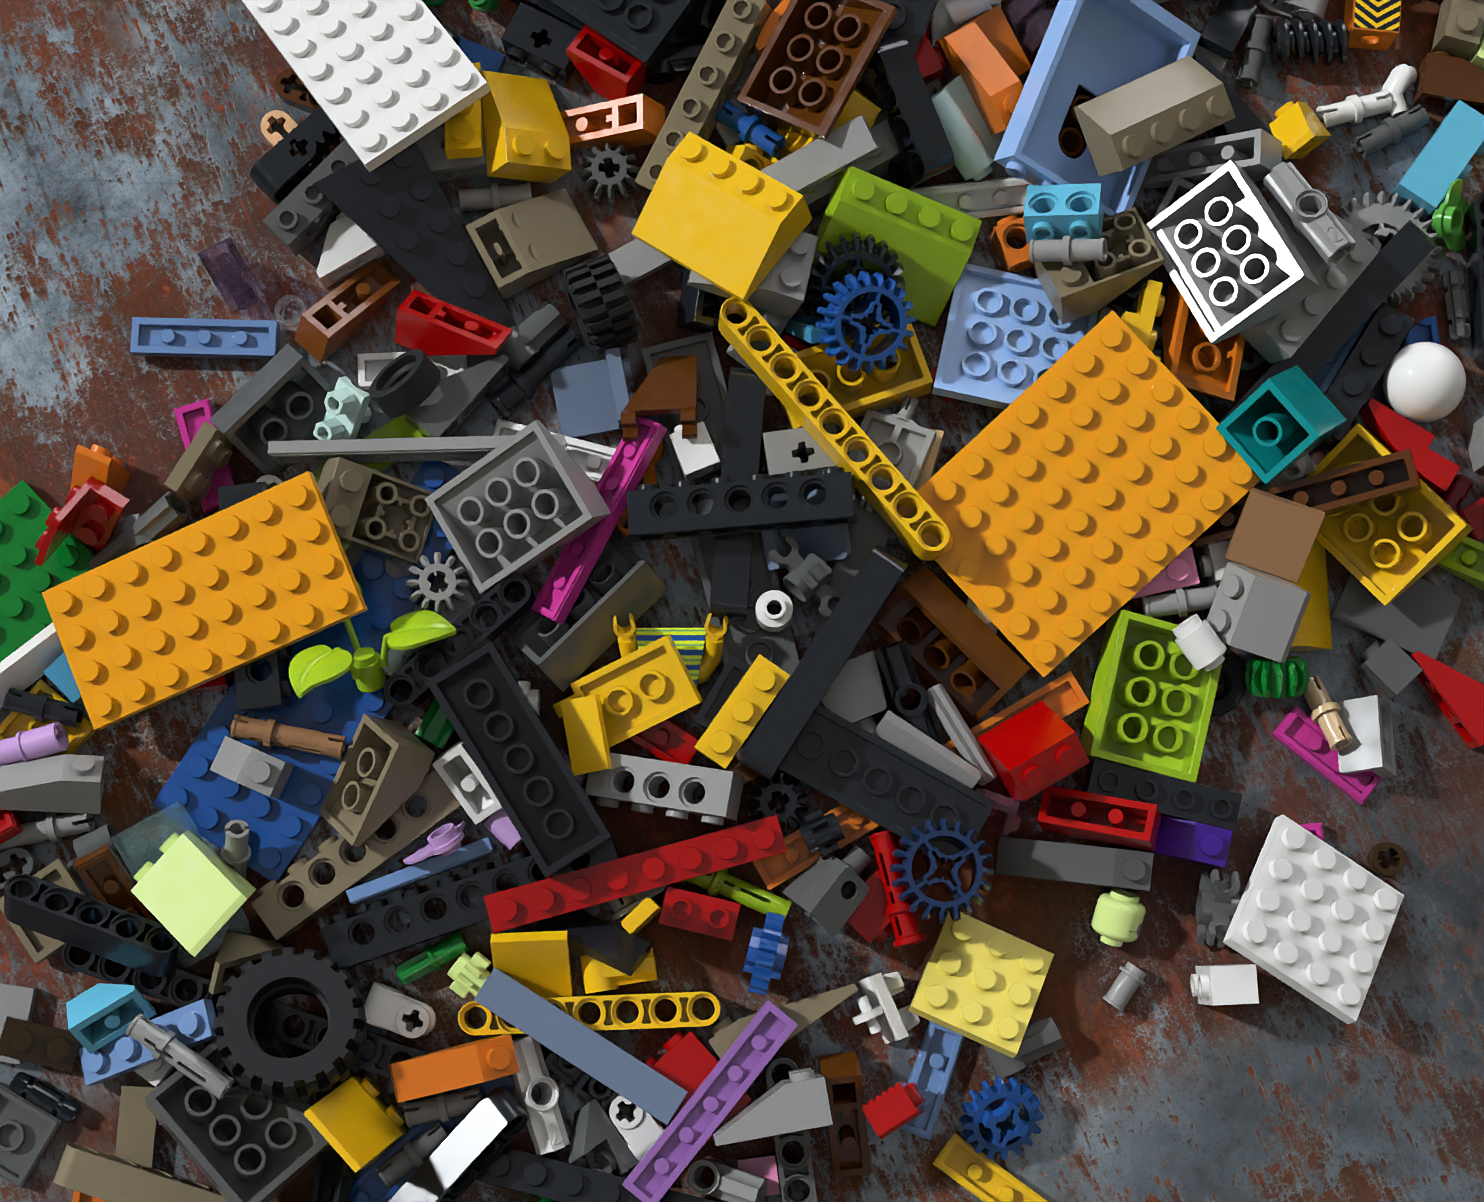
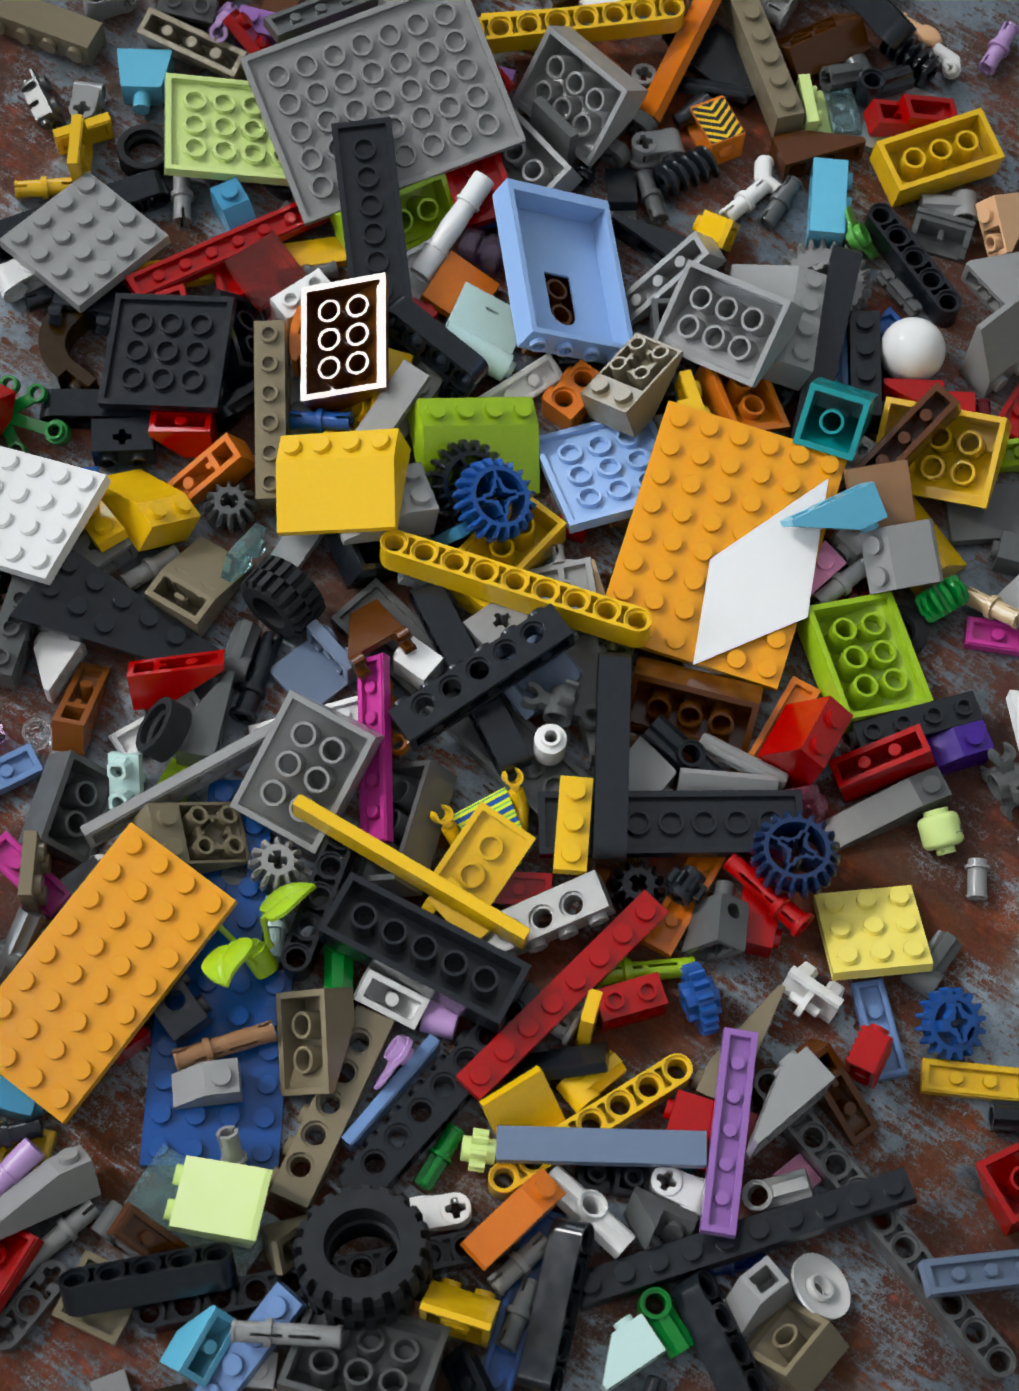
camera: 35 degrees left, 15 degrees down
orange slope [942,22,1023,136] -> none
medium azure brick [1023,183,1104,243] -> none
light grey pin [1029,235,1108,265] -> none
dark tan slope [1073,55,1236,177] -> none
white brick [1172,614,1227,672] -> none
light grey piece [1263,161,1356,264] -> none
none -> clear light blue plate [221,523,267,583]
none -> yellow tile [292,794,530,950]
none -> white sticker [693,478,829,665]
none -> medium azure slope [780,482,888,533]

